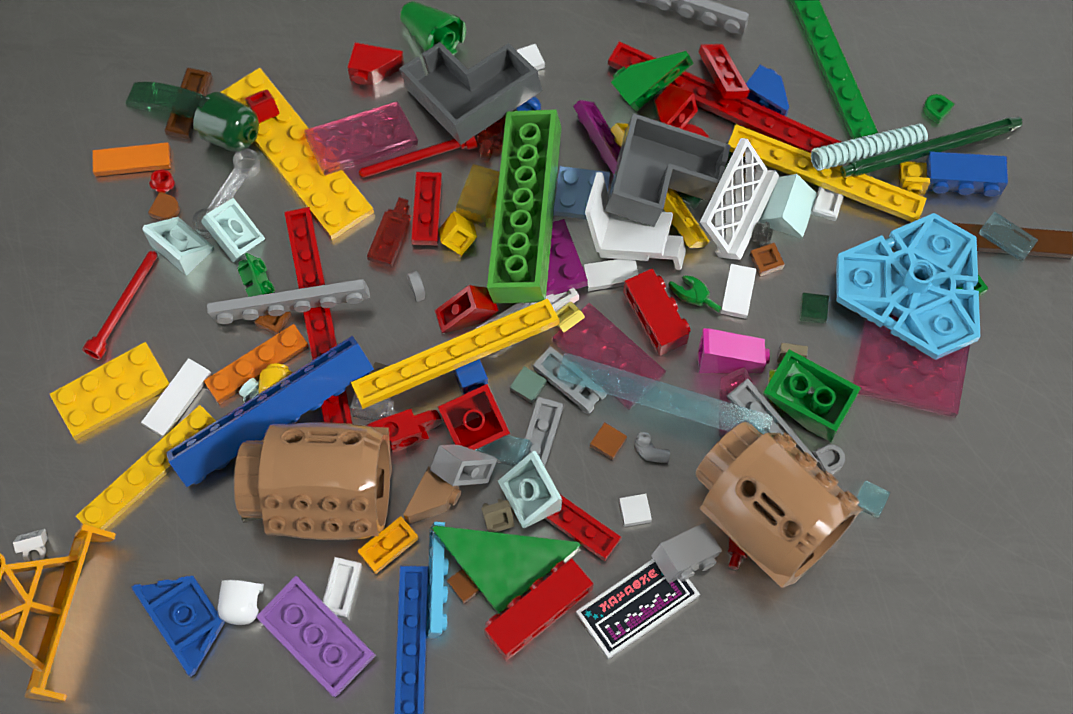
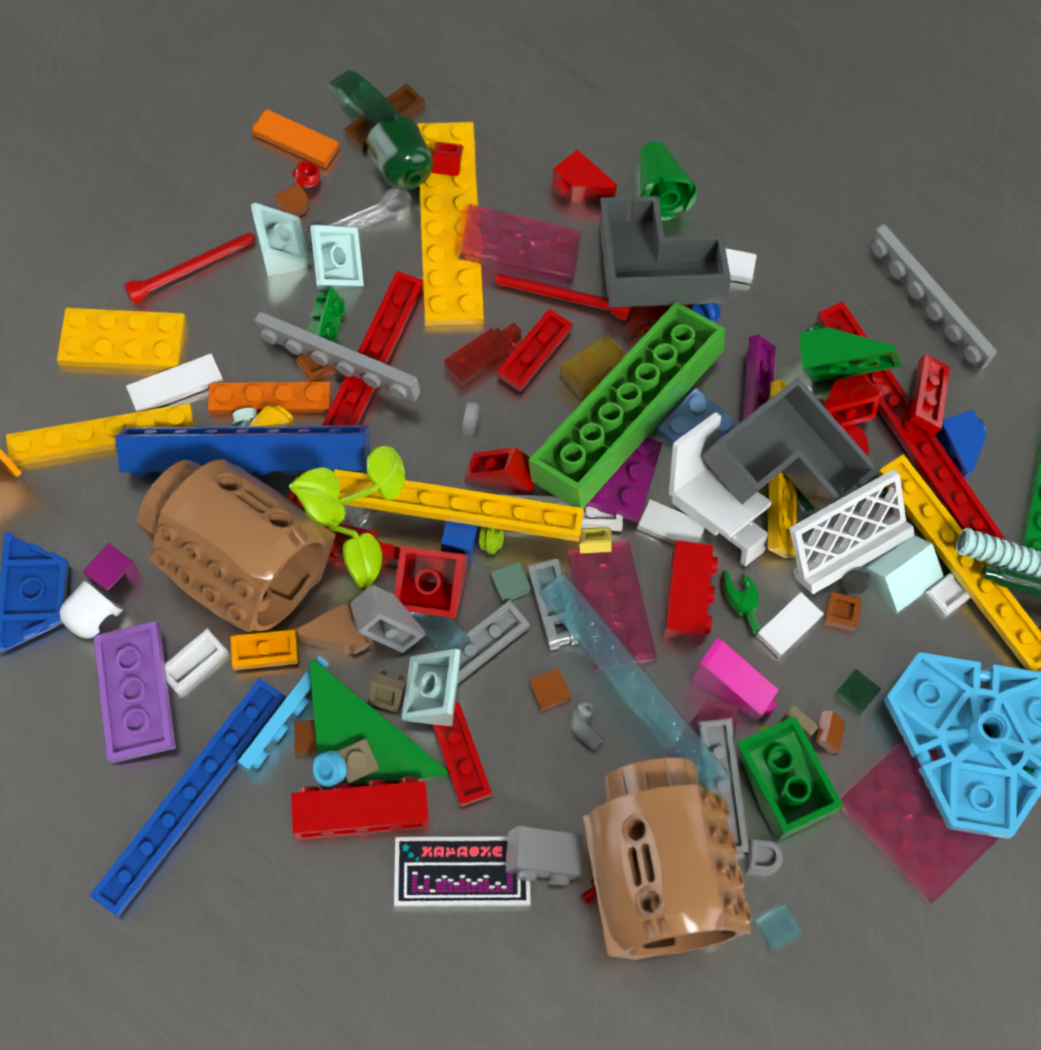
camera: 30 degrees right, 0 degrees up
yellow panel [439,211,477,256] -> none
white tile [619,494,652,527] -> none
none -> magenta panel [83,543,139,591]
none -> lime plant [289,446,405,591]
none -> medium azure tile [312,751,346,787]
none -> dark tan plate [336,738,380,783]
none -> lime plate [479,527,504,554]
none -> dark orange tile [815,710,846,754]

